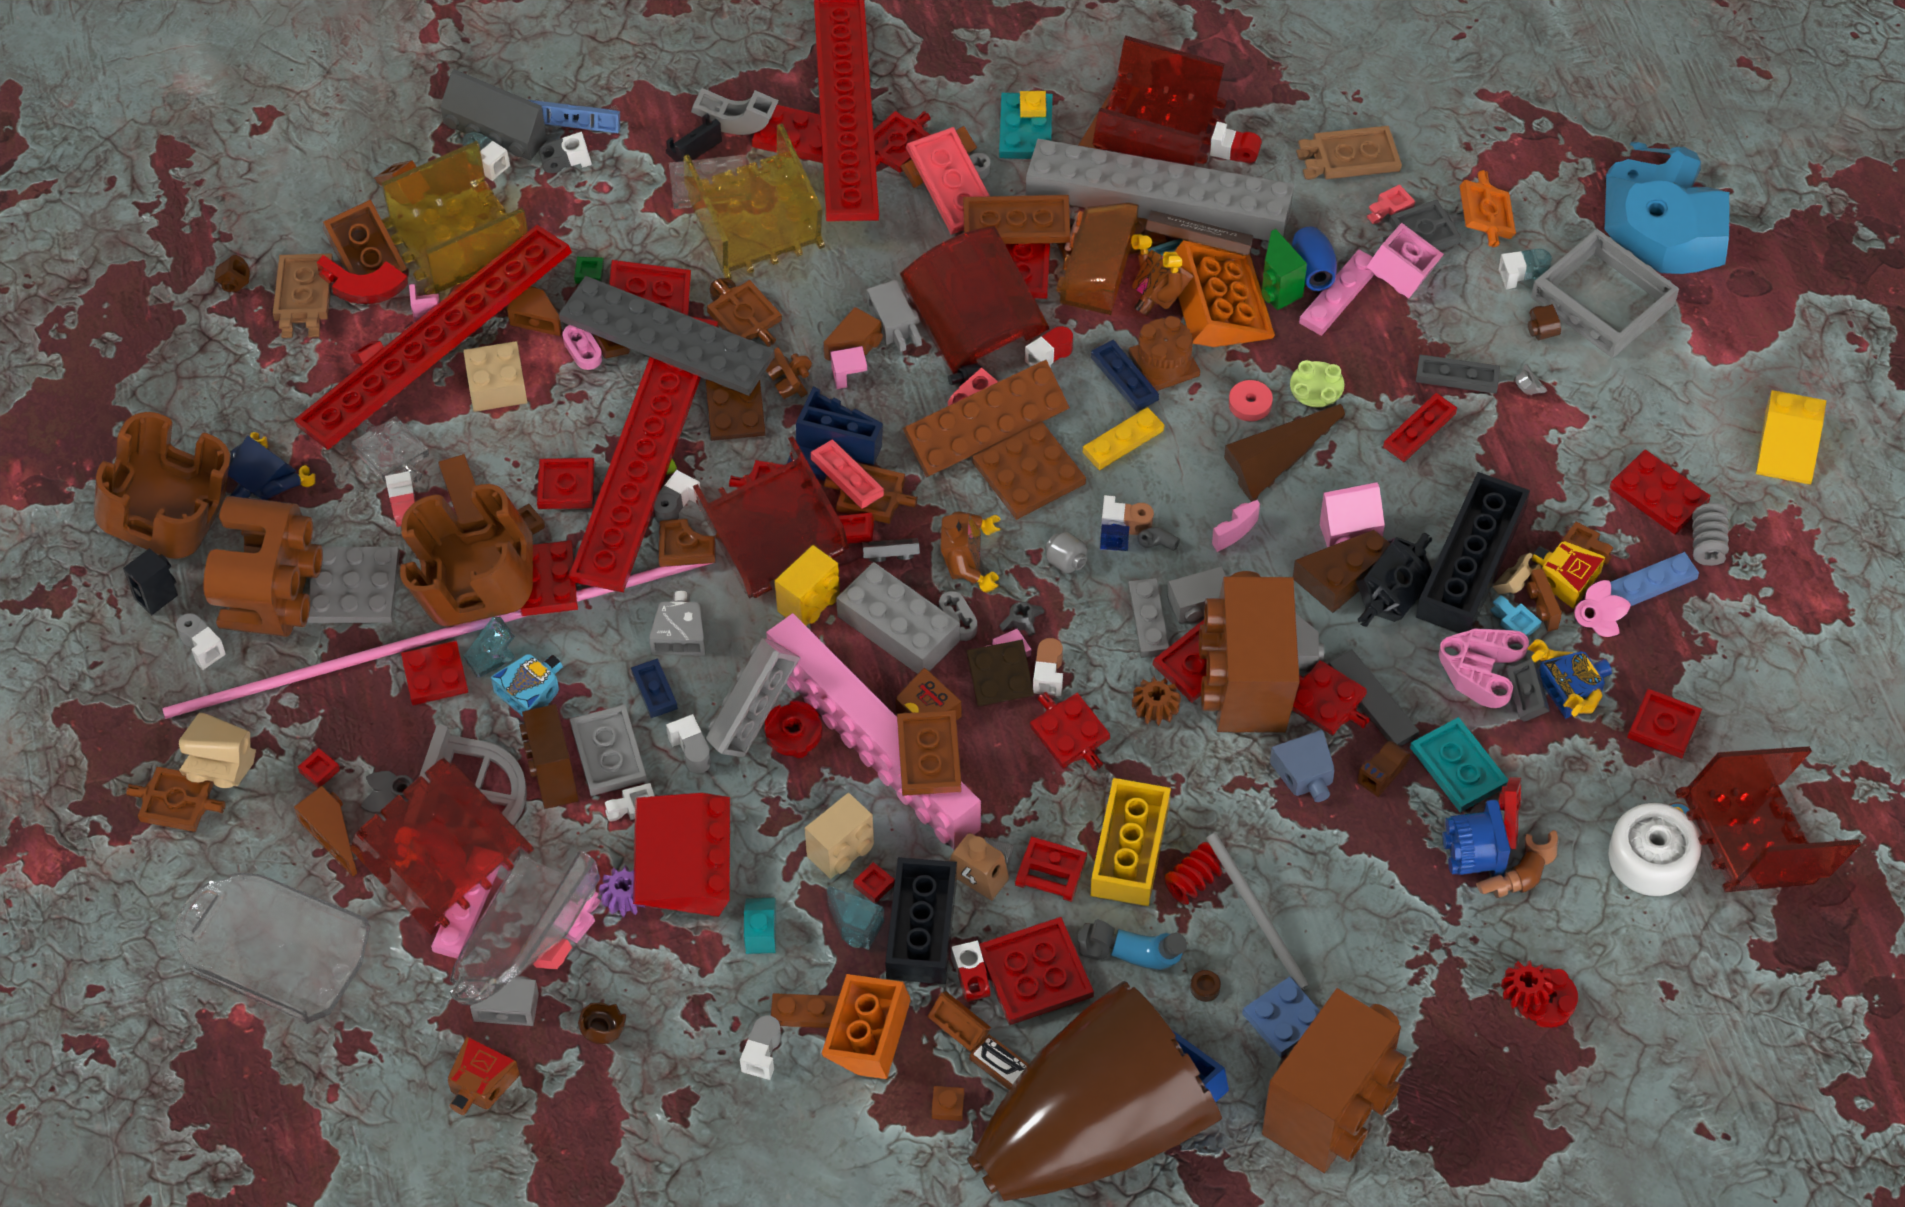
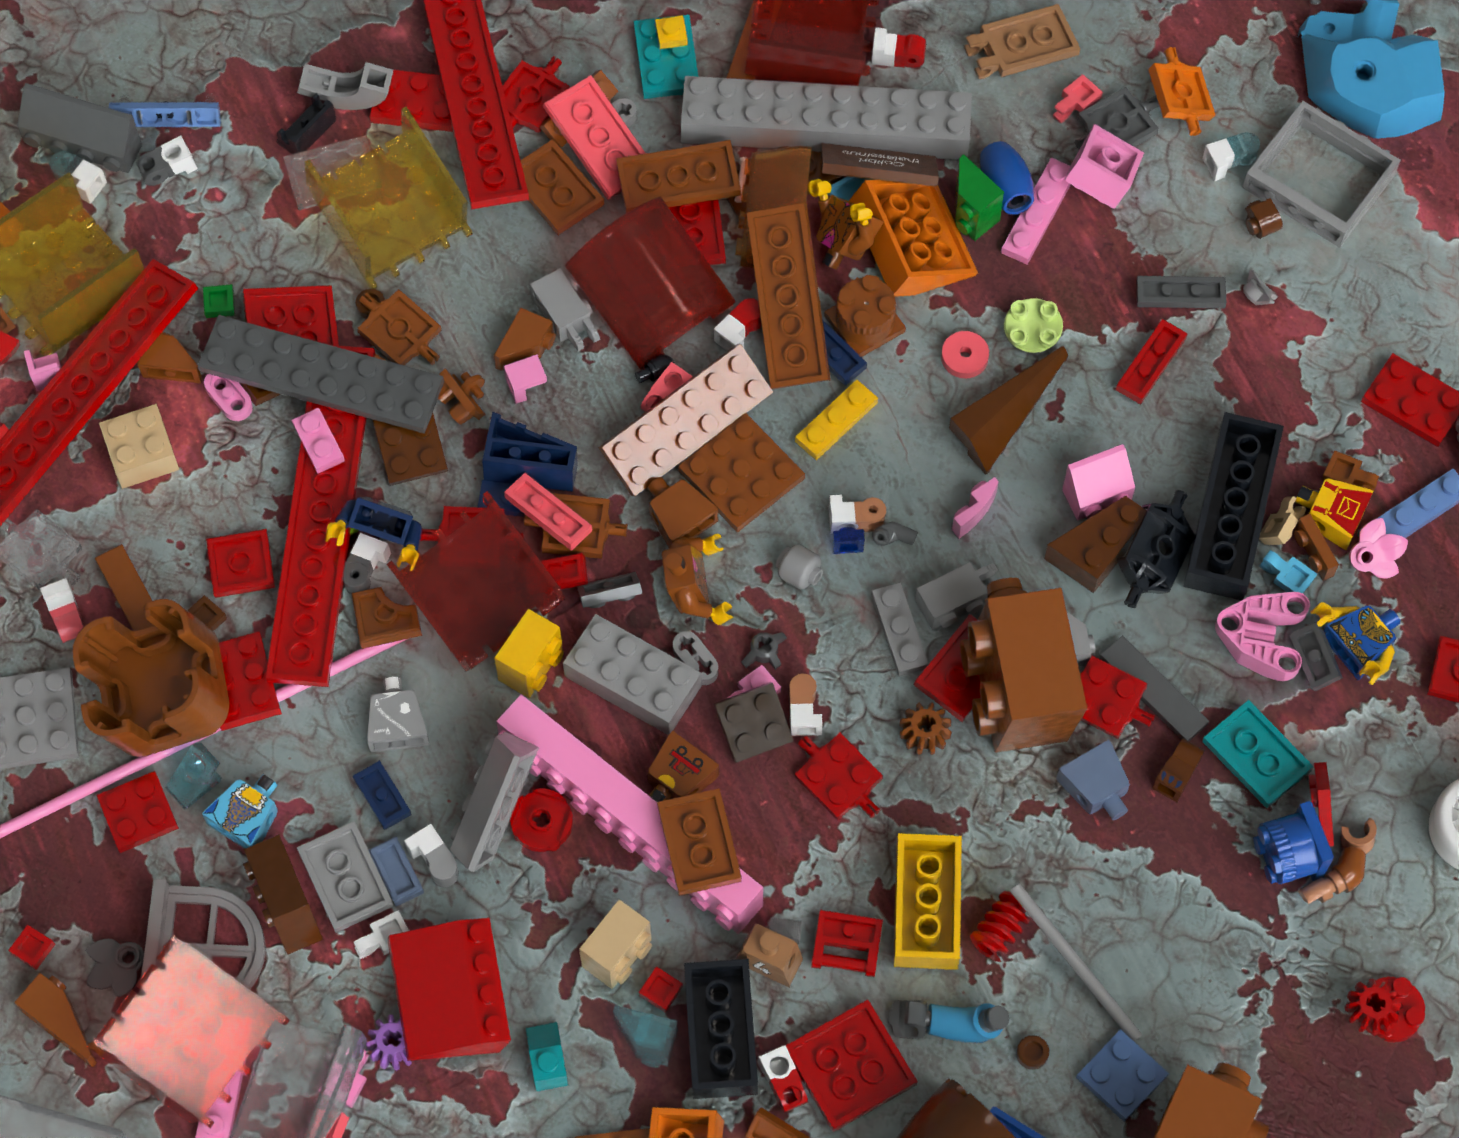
camera: 10 degrees left, 10 degrees up
none -> bright pink plate [291,408,345,474]
none -> dark blue torso [325,497,422,571]
none -> sand blue tile [368,836,424,907]
none -> dark orange plate [521,139,605,235]
none -> dark orange torso [648,477,718,548]
none -> dark orange plate [747,203,831,389]

